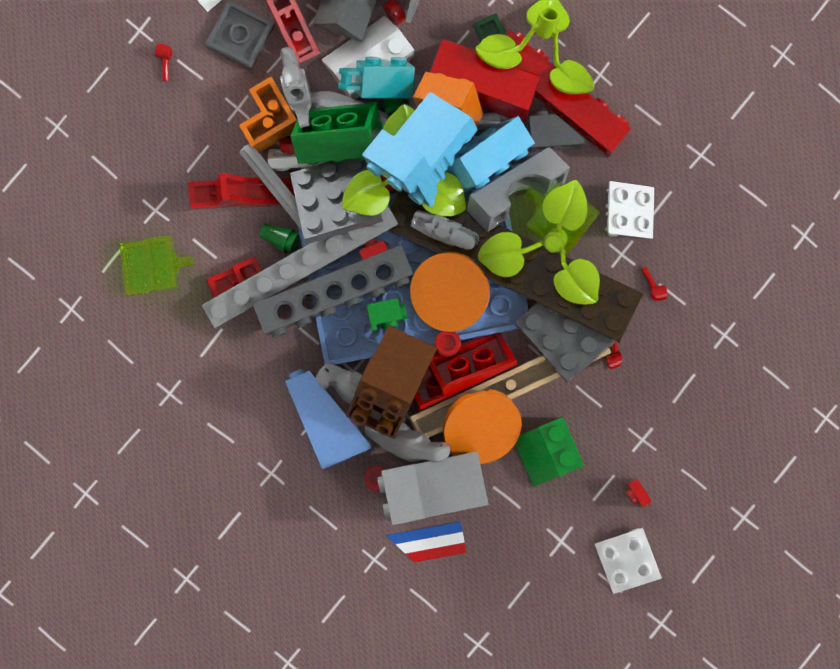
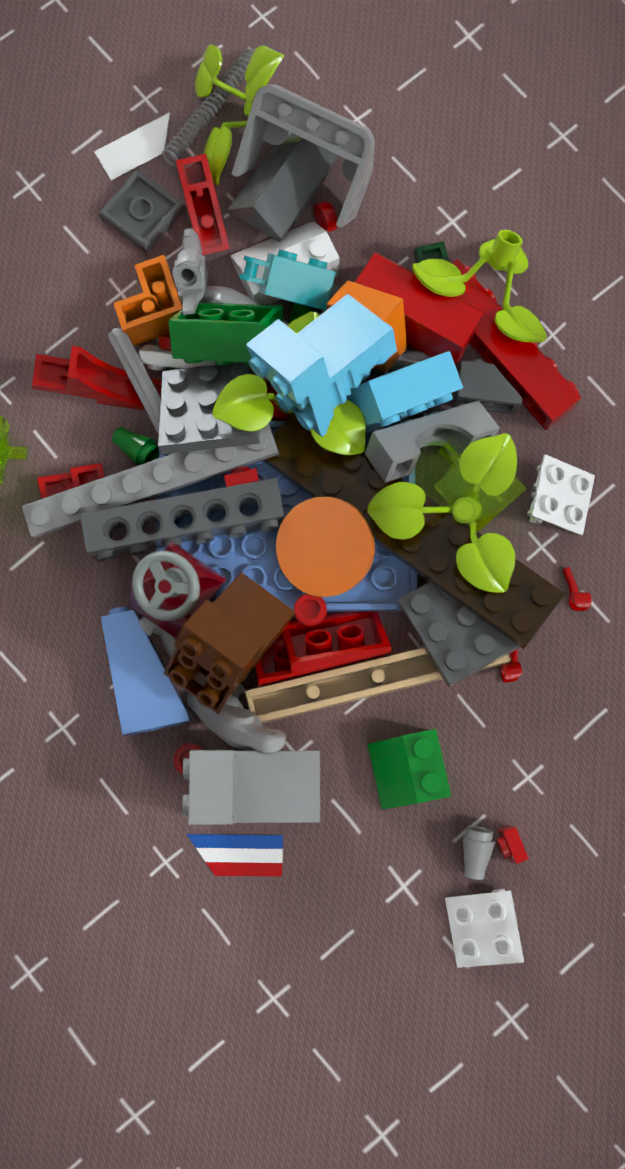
camera: 10 degrees right, 5 degrees down
red hand [155,43,173,81] -> none
green brick [367,298,408,333] -> none
light grey hinge [411,210,479,250] -> none
orange tile [443,389,522,464] -> none
none -> piece [129,541,226,639]
none -> light grey cone [462,826,496,880]

